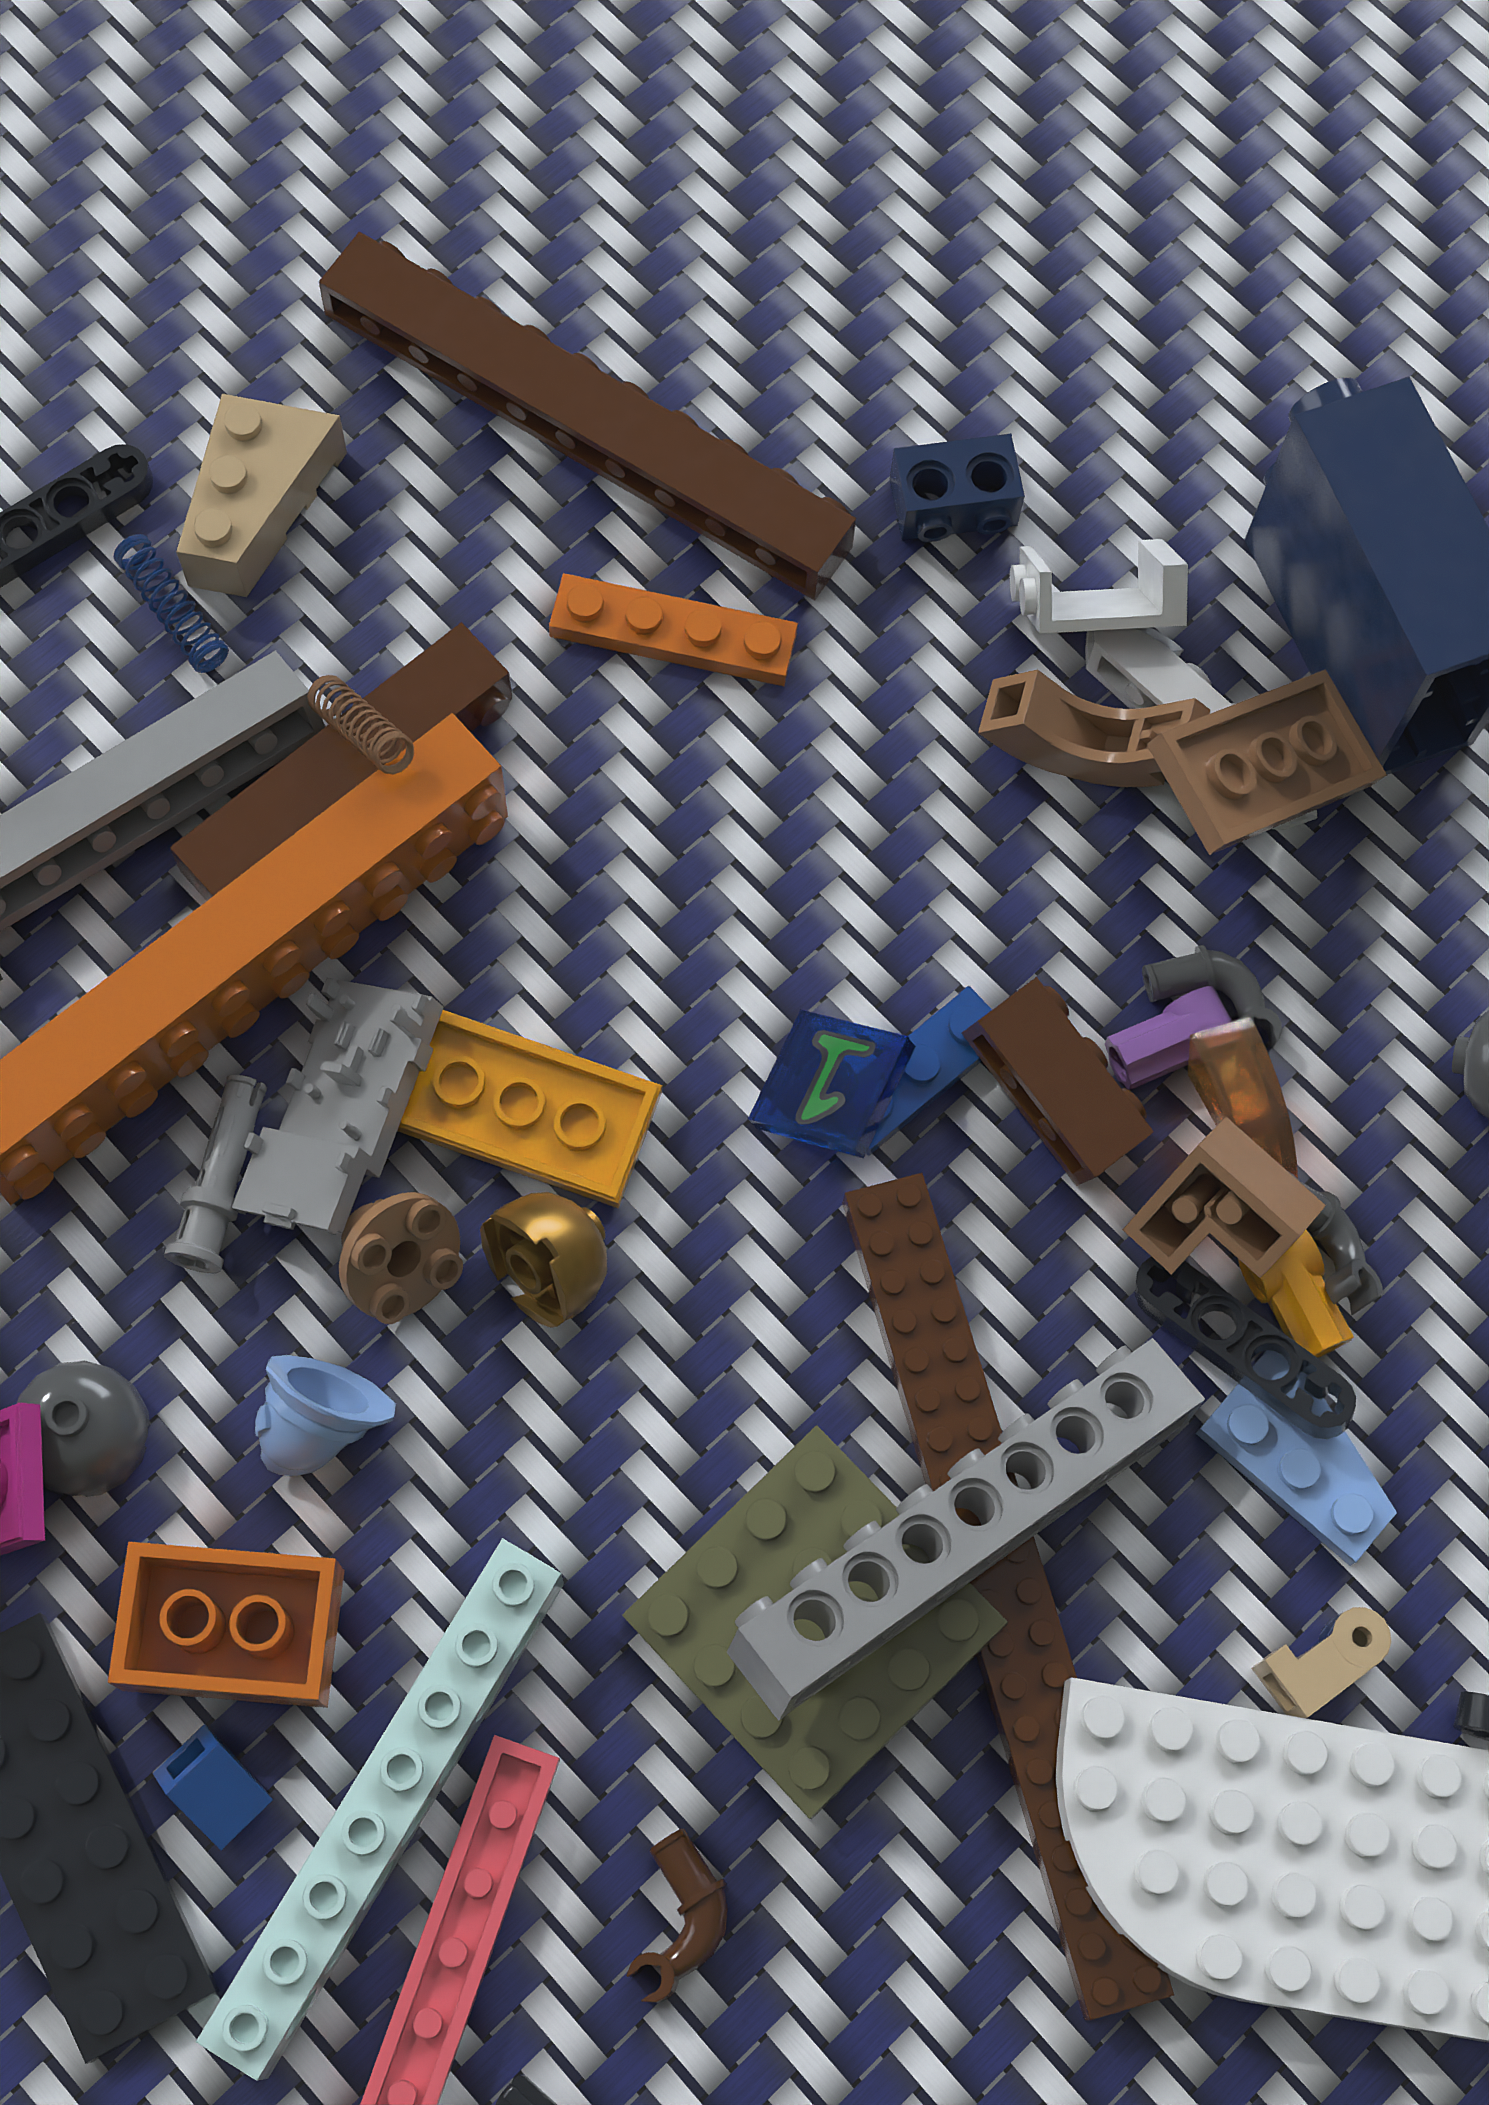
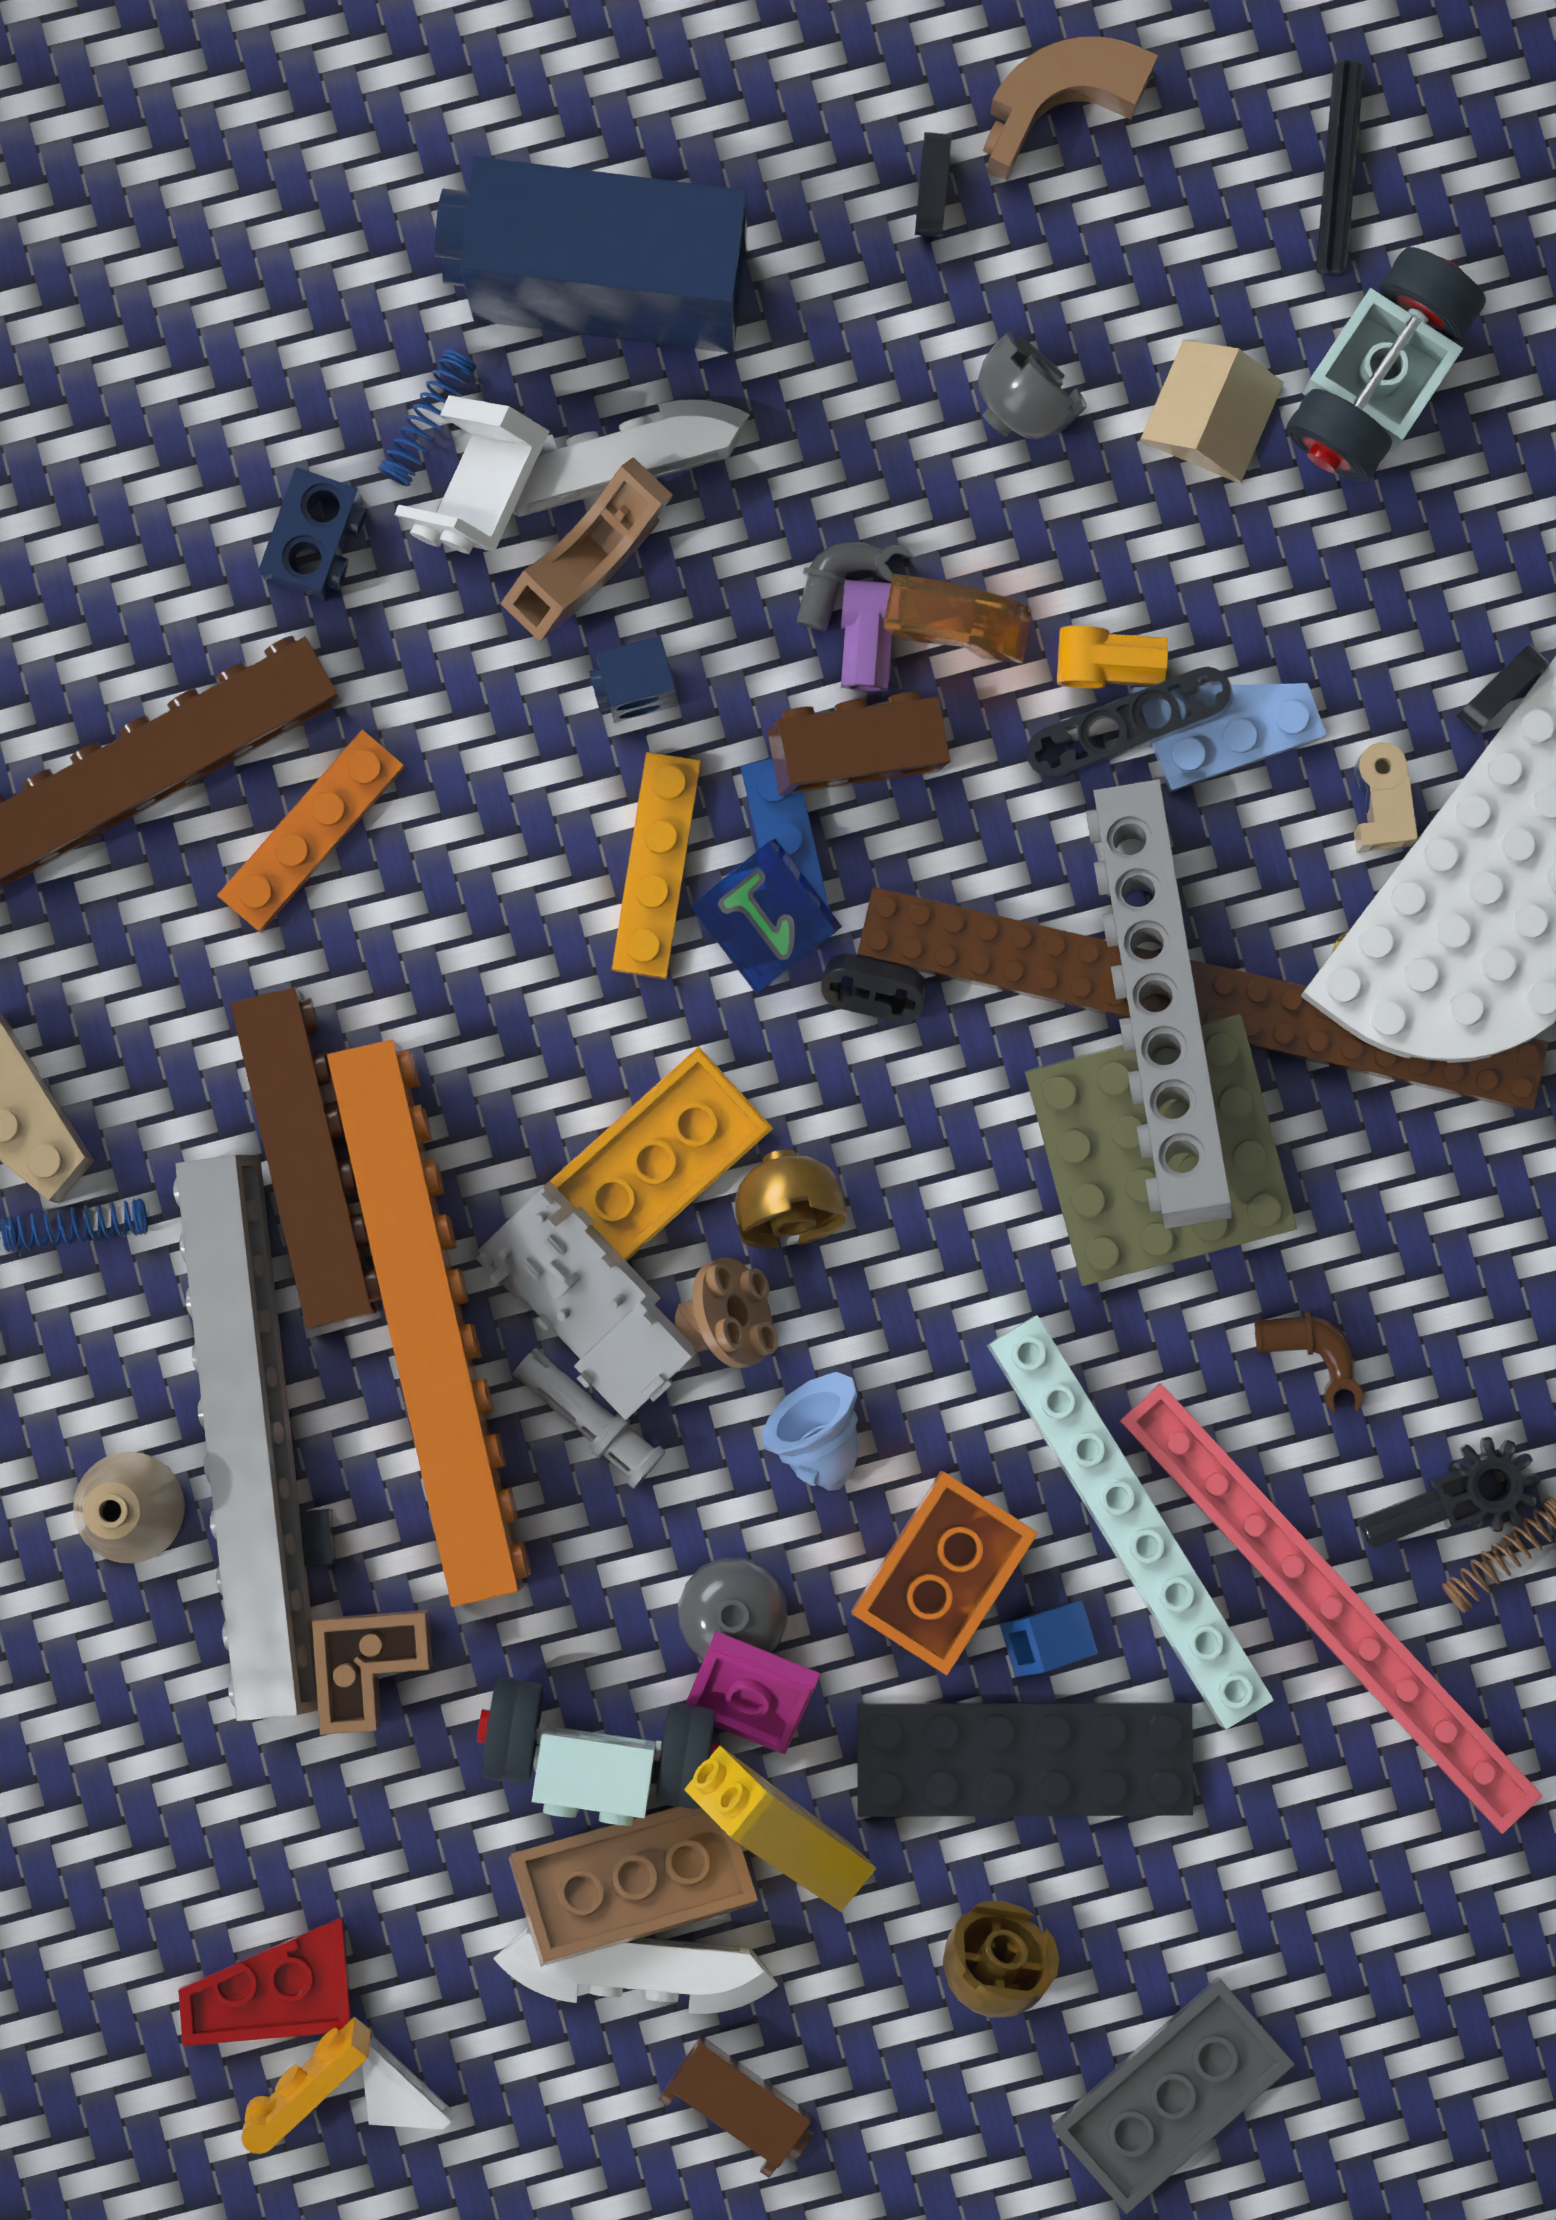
camera: 60 degrees left, 15 degrees up
medium nougat piece [307,675,415,774] -> none
medium nougat brick [1122,1117,1326,1278] -> none
medium nougat plate [1146,669,1387,855] -> none
dark grey piece [1289,1172,1383,1315] -> none
none -> blue piece [378,348,477,486]
none -> dark blue brick [589,636,677,723]
none -> light orange plate [612,752,701,980]
none -> black beam [821,953,927,1023]

